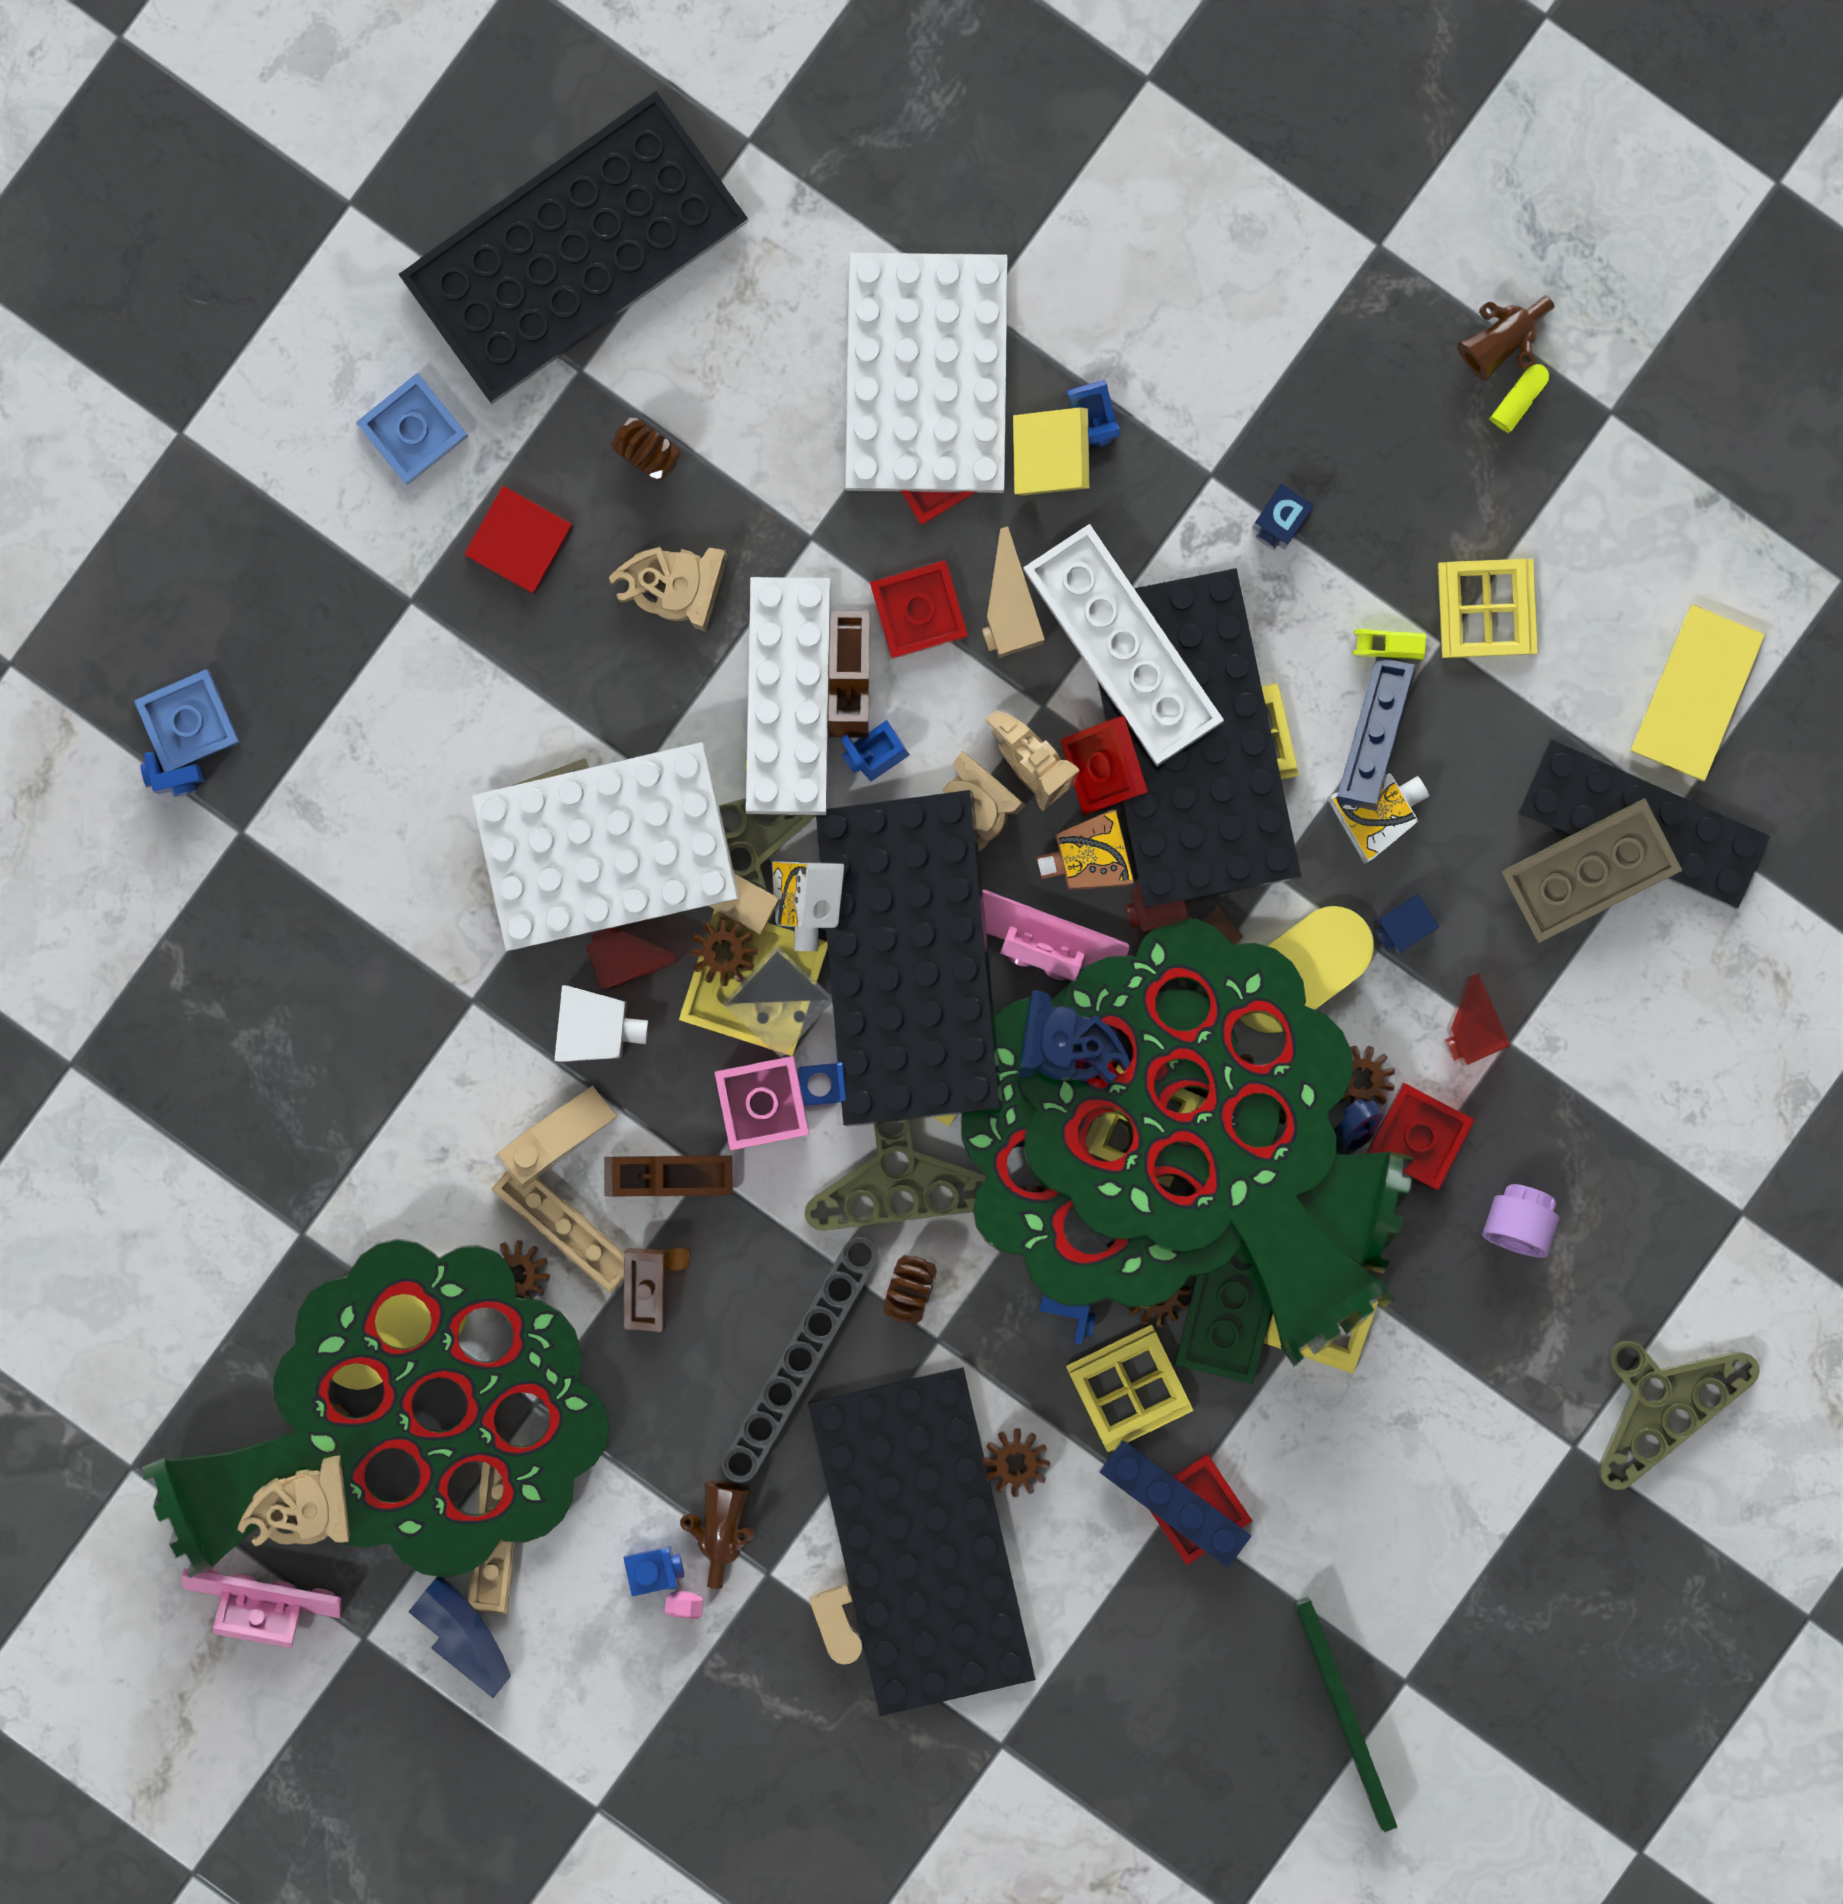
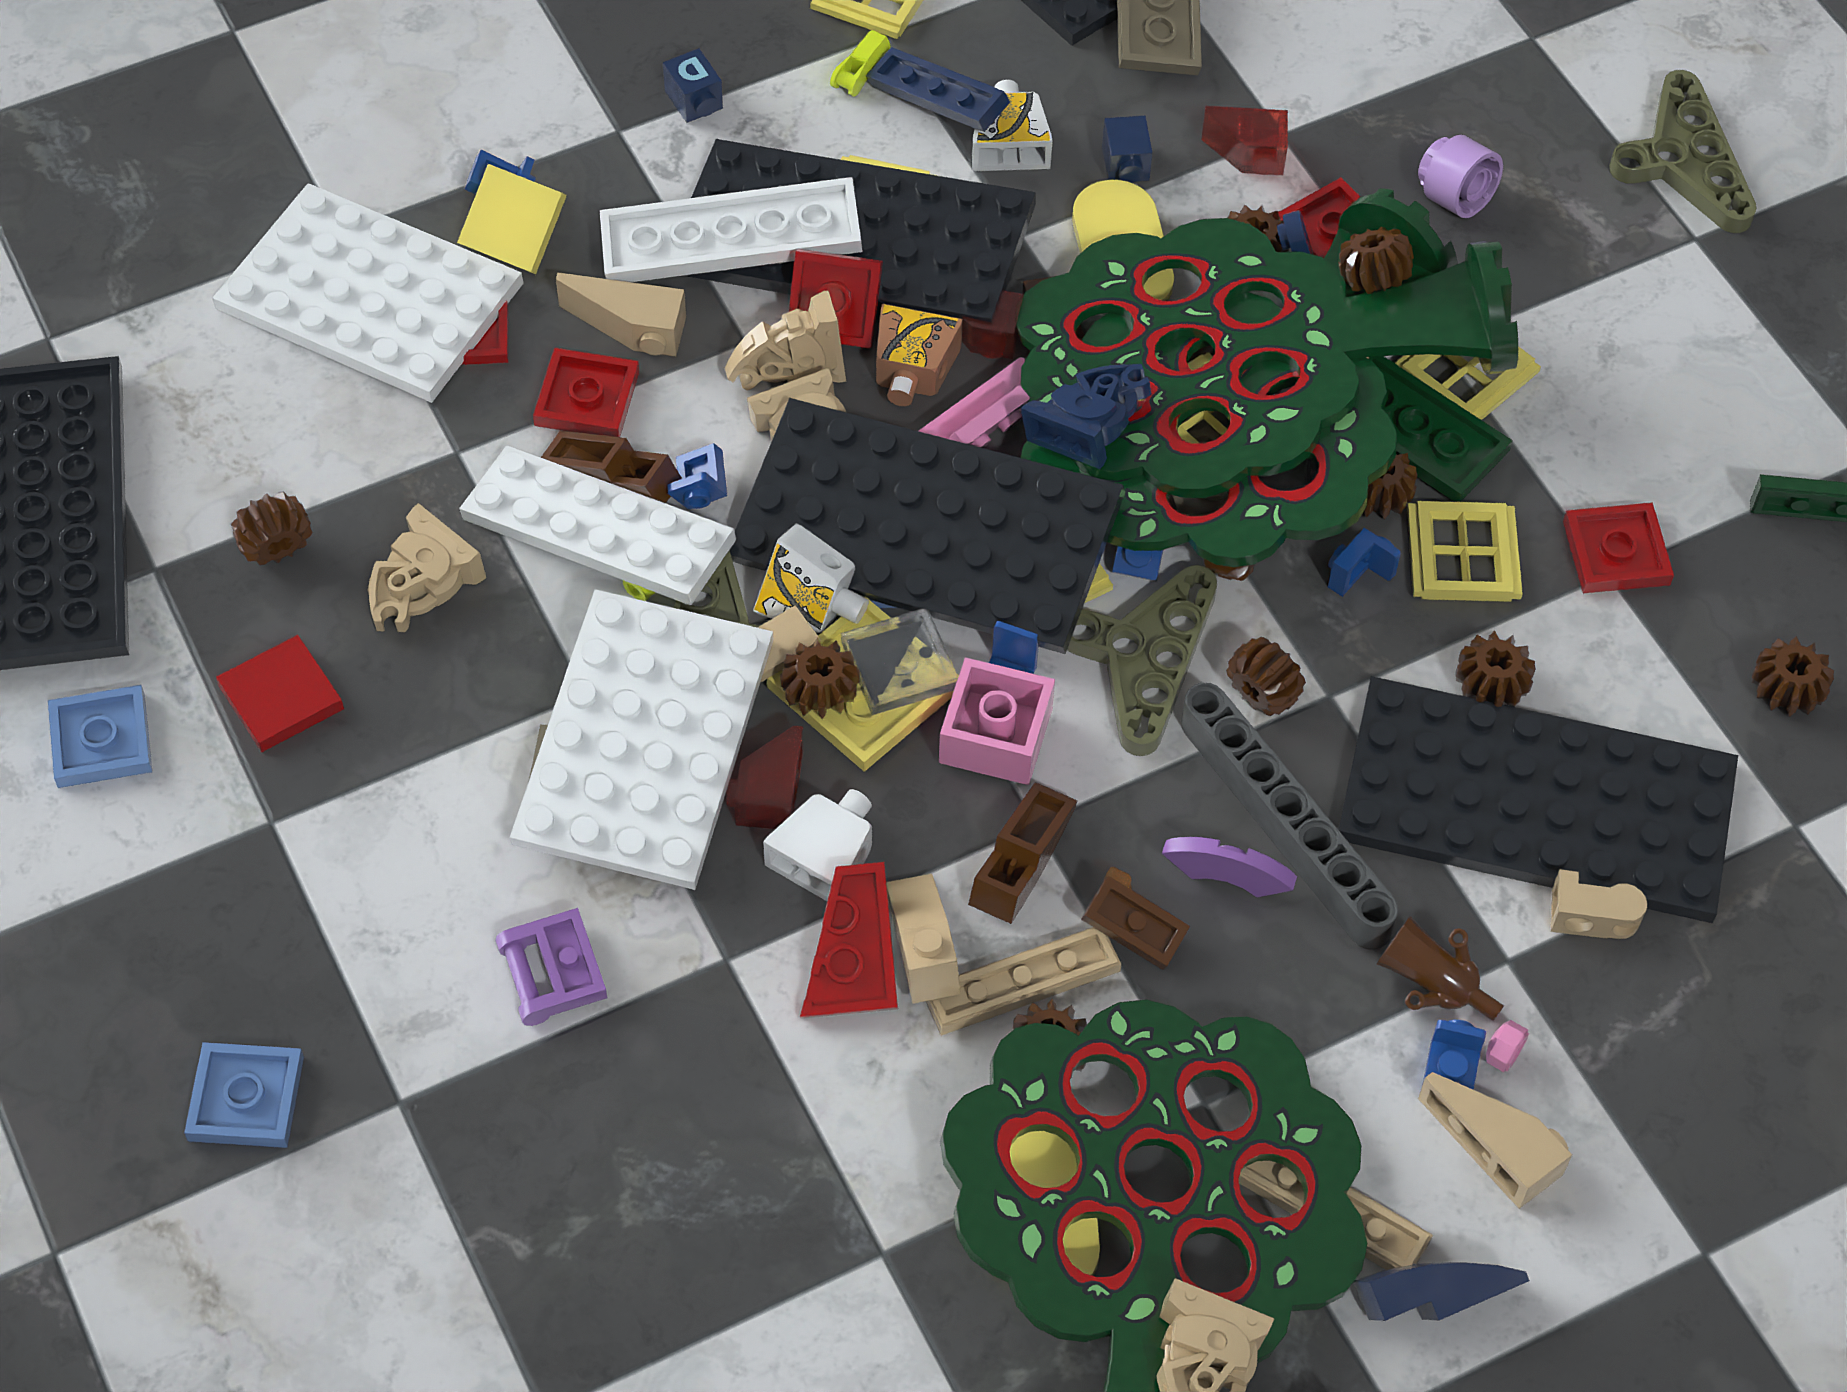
camera: 65 degrees left, 30 degrees down
blue bracket [140,751,206,797] -> none
dark blue plate [1099,1439,1252,1568] -> none
none -> medium lavender plate [495,908,607,1026]
none -> red wing [800,862,898,1019]
none -> medium lavender tile [1162,837,1297,897]
none -> reddish brown gear [1338,227,1414,294]
none -> tan slope [1418,1072,1572,1209]
none -> reddish brown gear [1752,636,1834,717]

